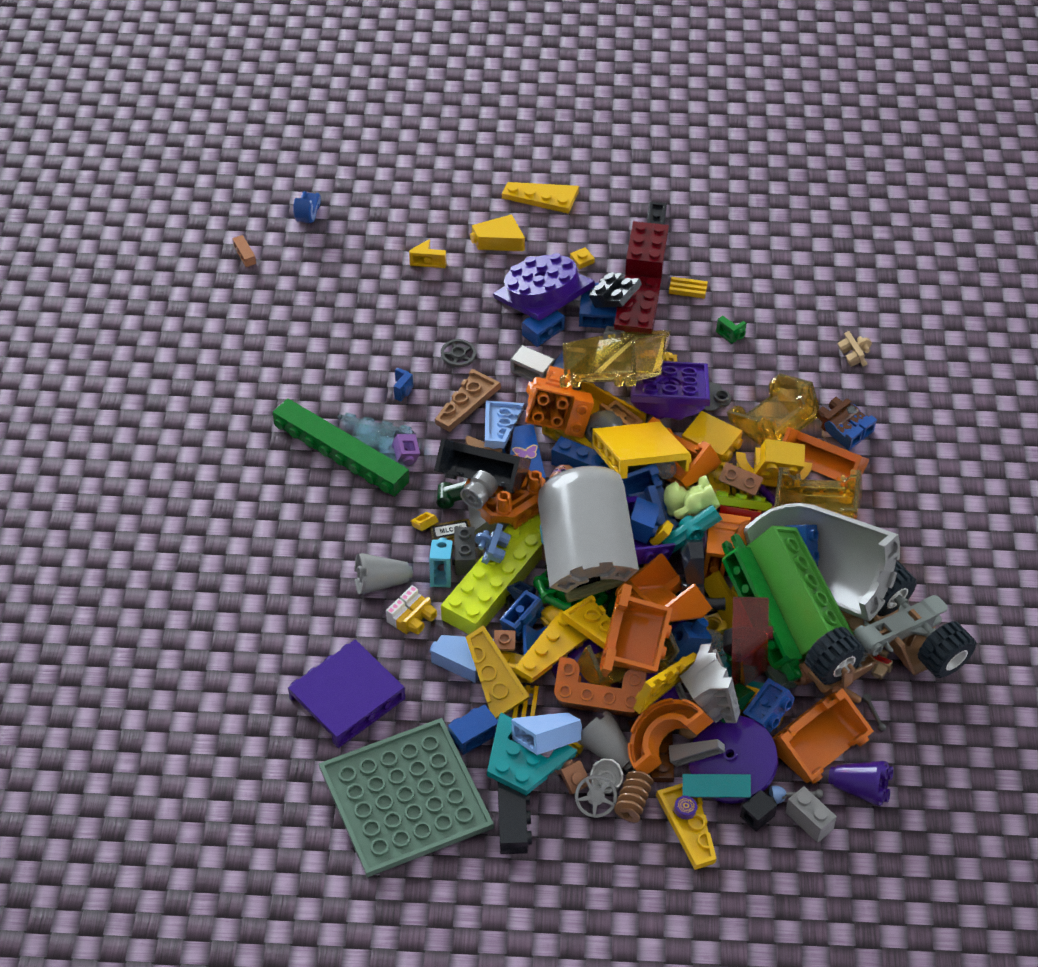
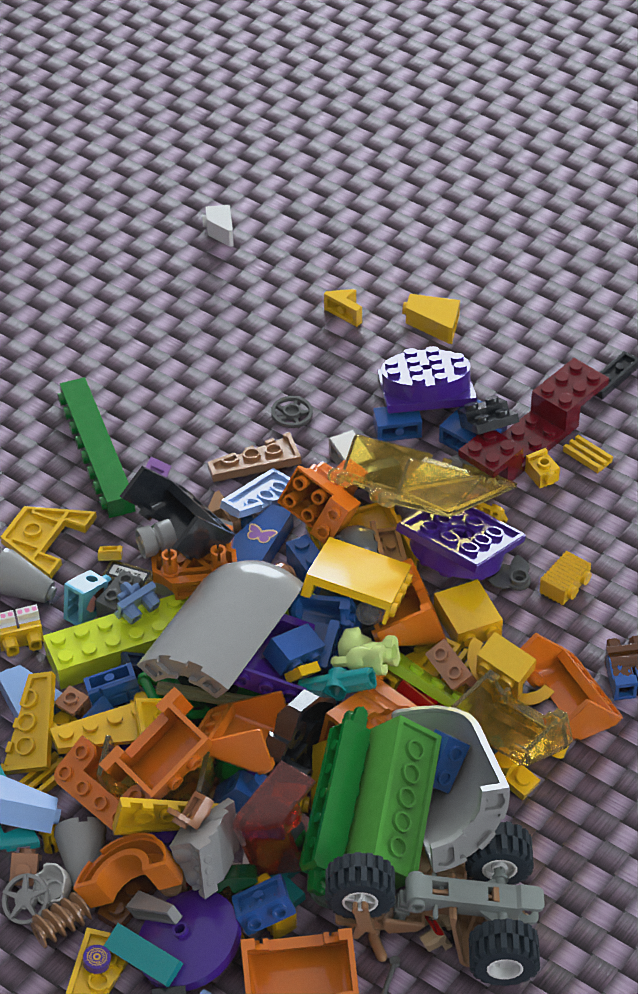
camera: 35 degrees right, 5 degrees down
nougat piece [232,235,256,267] -> none
blue animal [293,191,321,223] -> none
clear light blue bracket [338,413,416,450] -> none
blue bracket [394,368,413,402] -> none
yellow wing [502,182,579,214] -> none
yellow plate [570,247,595,269] -> none
green bracket [716,316,747,344] -> none
clear yellow windscreen [727,373,819,446] -> none
none -> yellow wing [0,506,97,579]
none -> nougat bracket [167,791,215,830]
none -> white slope [202,205,234,247]
none -> yellow brick [525,448,560,489]
none -> yellow brick [540,551,592,605]

